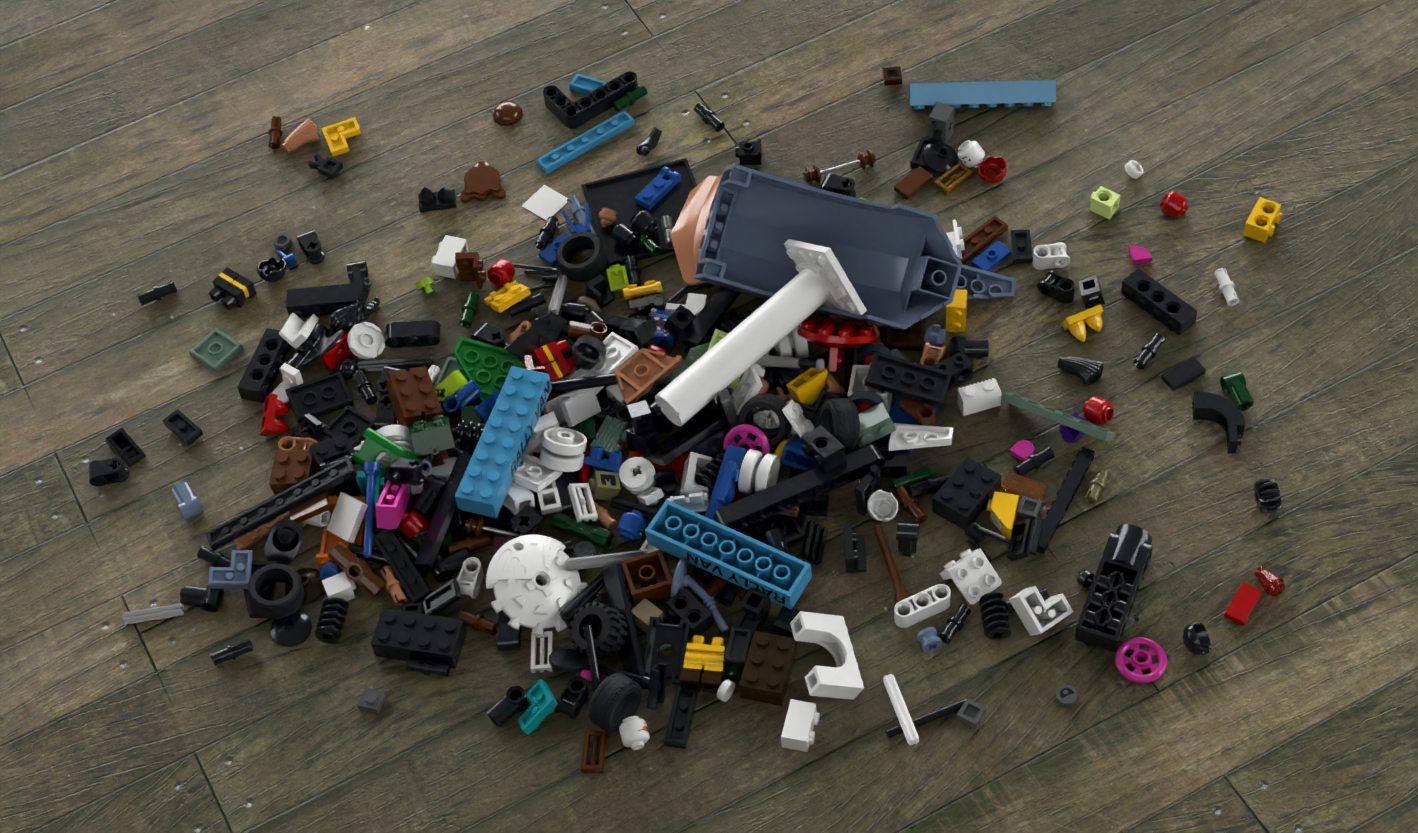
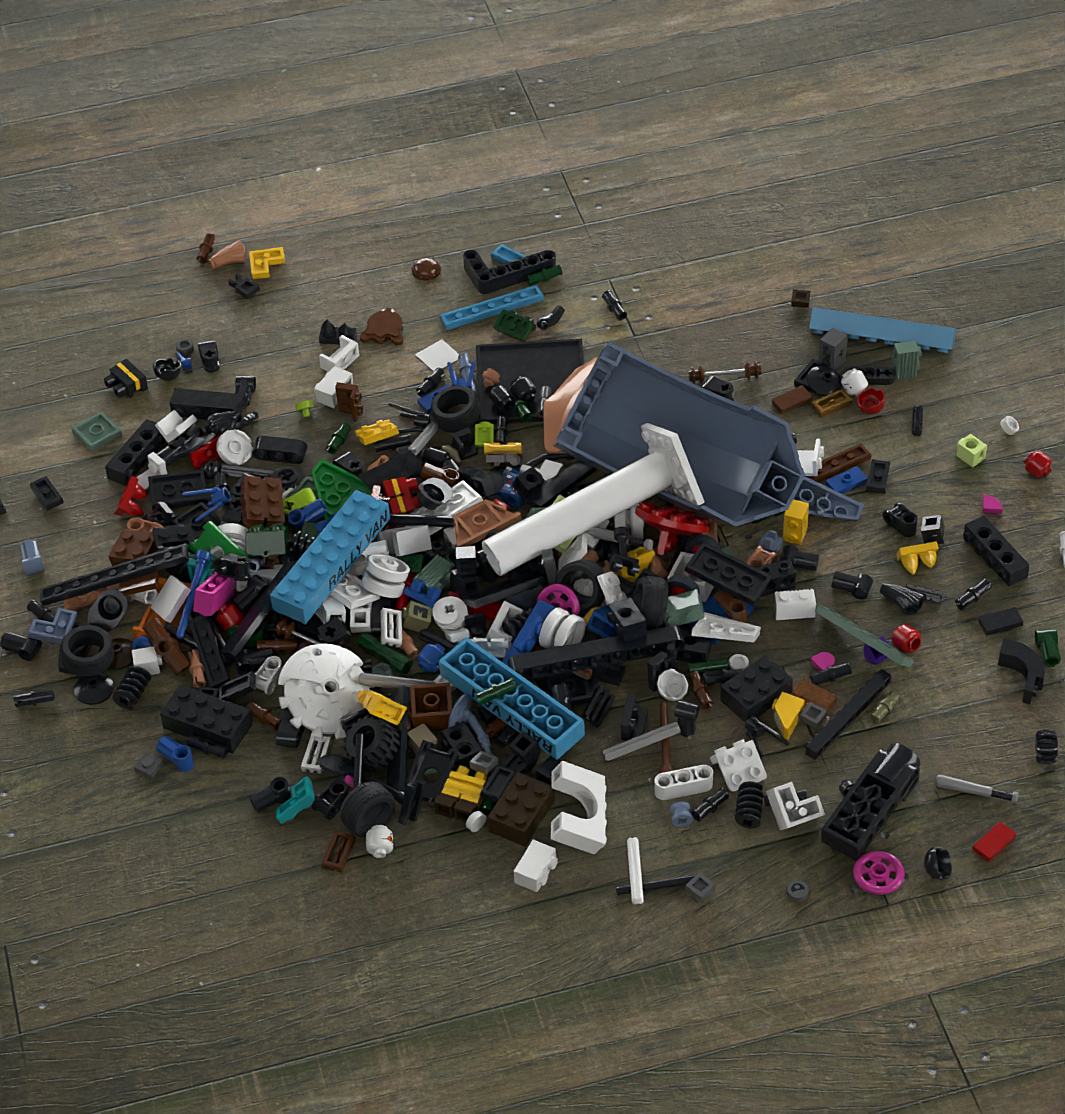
camera: 10 degrees right, 5 degrees down
black pin [137,281,177,306] -> none
red head [487,259,515,287] -> none
blue plate [635,166,681,210] -> none
black tile [664,686,699,749] -> none
black brick [735,139,762,165] -> none
dark brown plate [884,318,925,351] -> none
black plate [1007,516,1043,561] -> none
white piece [1032,242,1071,270] -> none
clear red cone [1255,566,1285,597] -> none
none -> blue piece [156,736,194,772]
none -> blue plant [182,486,231,522]
none -> black gear [272,466,302,491]
none -> white panel [319,335,359,372]
none -> yellow piece [356,689,407,725]
none -> dark grey tile [470,751,498,778]
none -> dark green pin [475,677,518,706]
none -> dark green bracket [493,309,537,342]
none -> light grey axle [603,722,680,761]
none -> black bar [609,526,640,577]
none -> white tile [729,654,749,670]
none -> black piece [831,571,873,600]
none -> black beam [842,366,895,385]
none -> sand green brick [891,341,922,380]
none -> black axle [905,583,943,602]
none -> black axle [912,405,923,436]
none -> light grey piece [935,775,1019,804]

